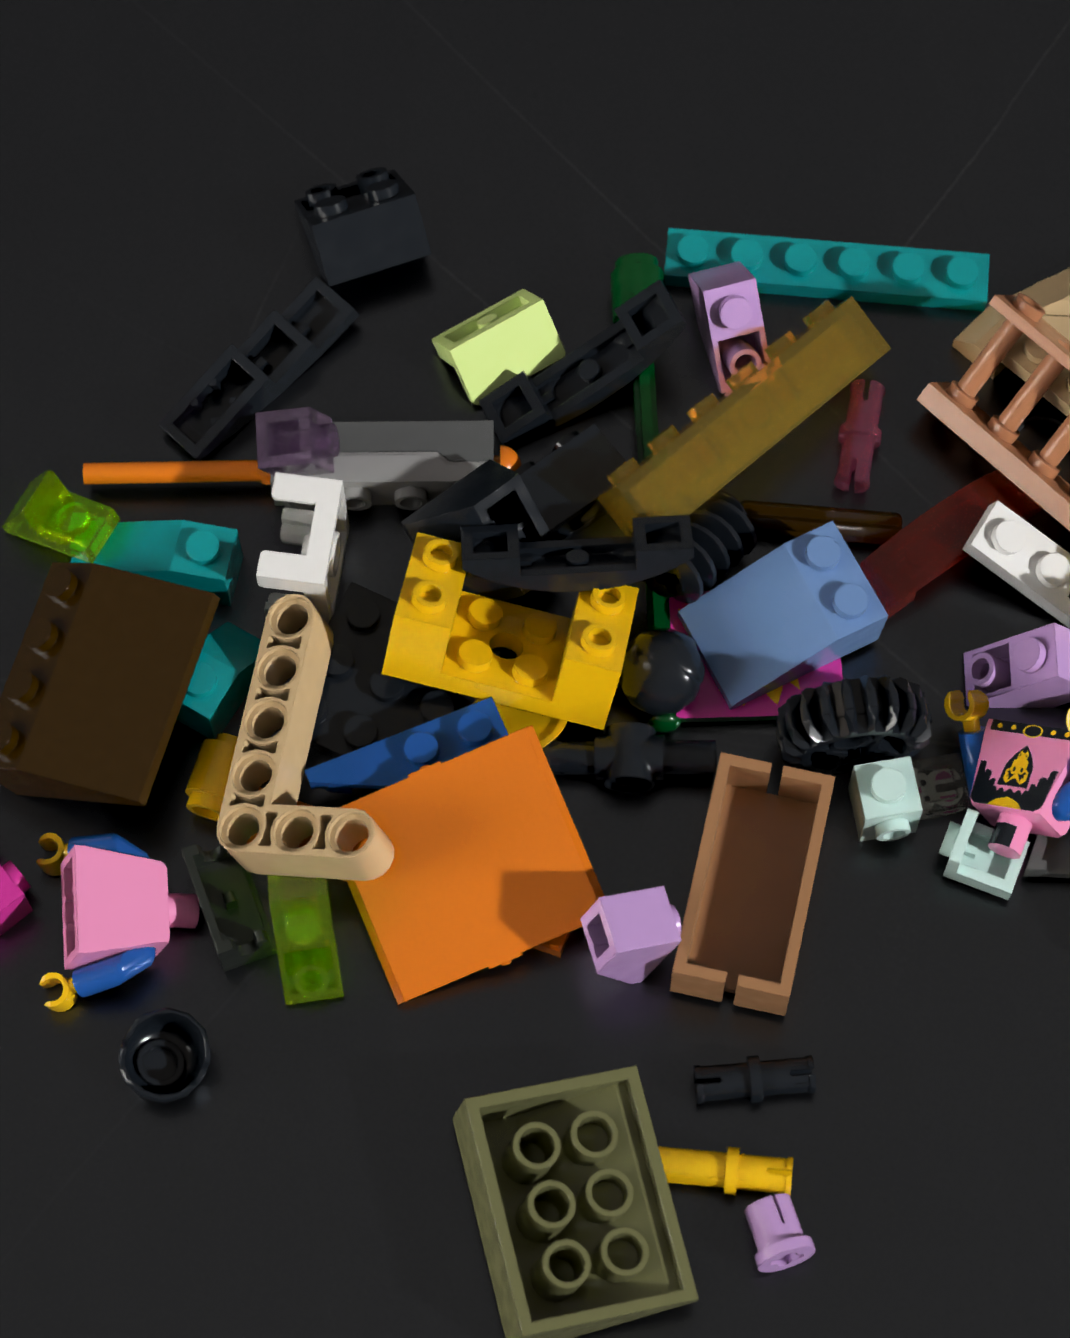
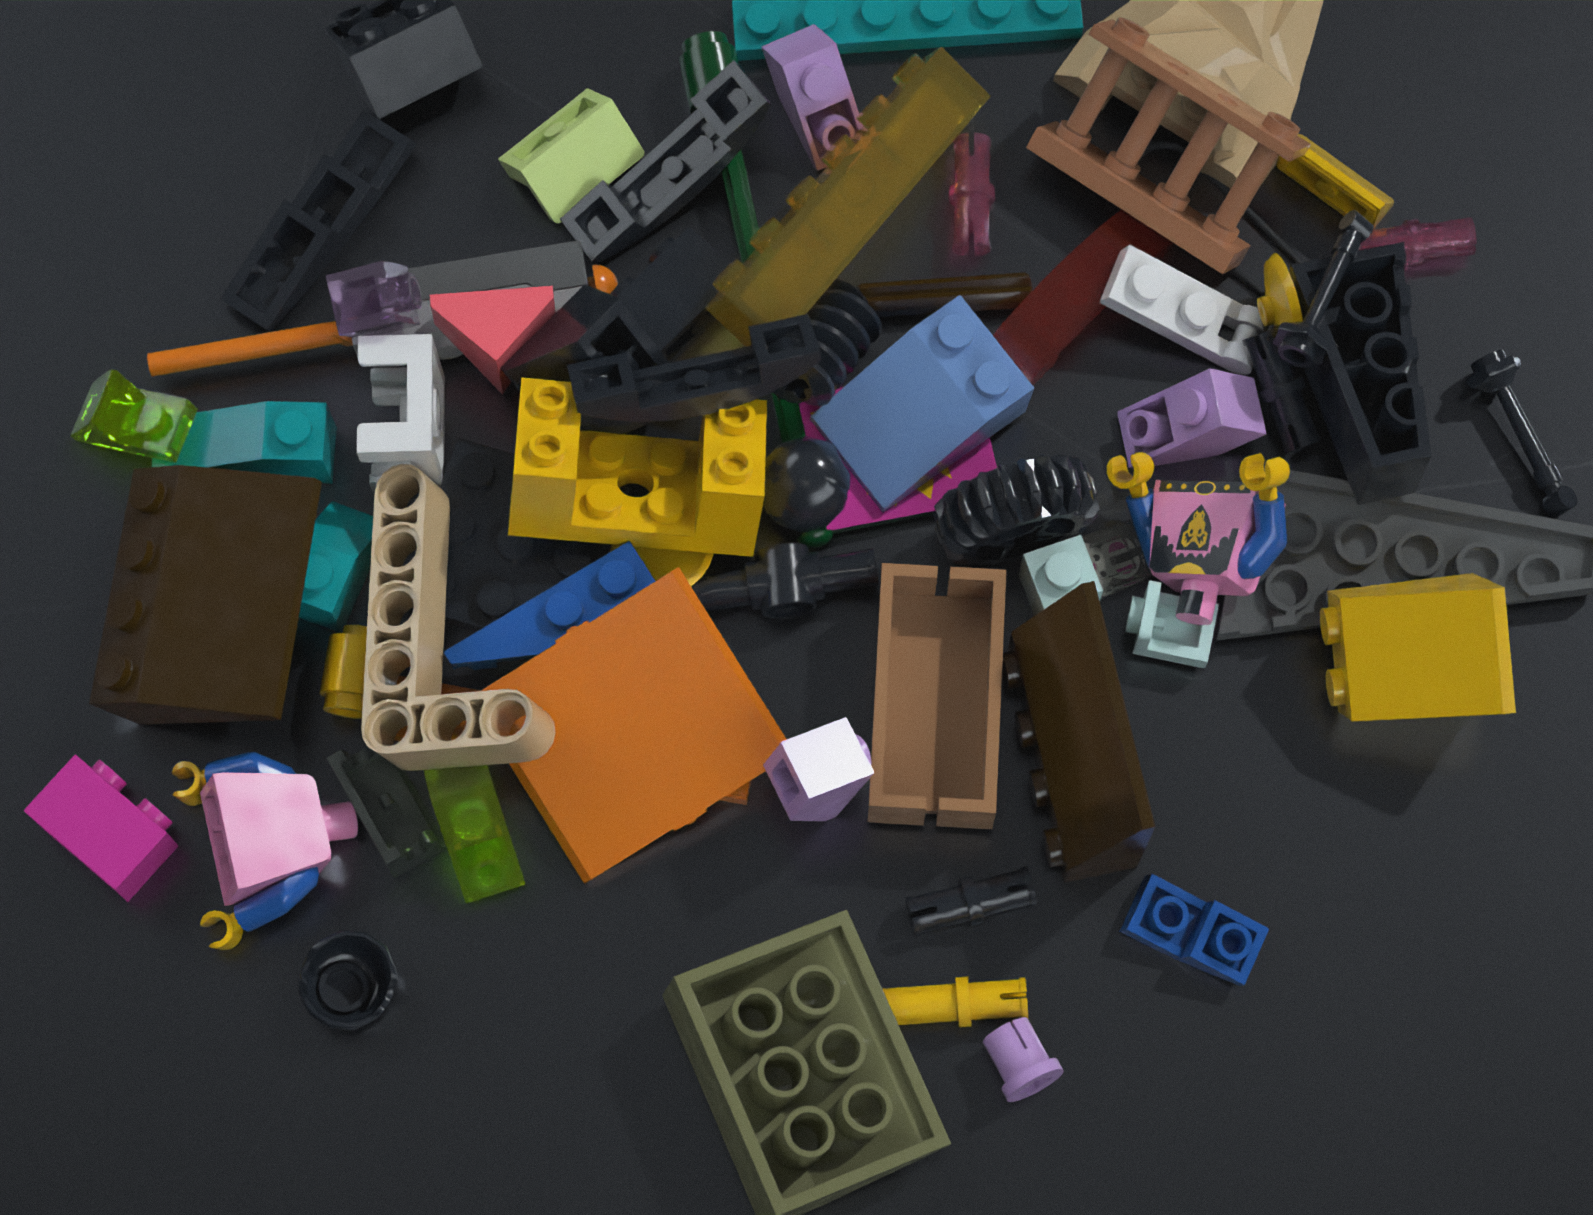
camera: 10 degrees left, 5 degrees up
none -> coral slope [430,286,555,395]
none -> dark brown slope [1002,581,1155,883]
none -> blue slope [1119,874,1269,986]

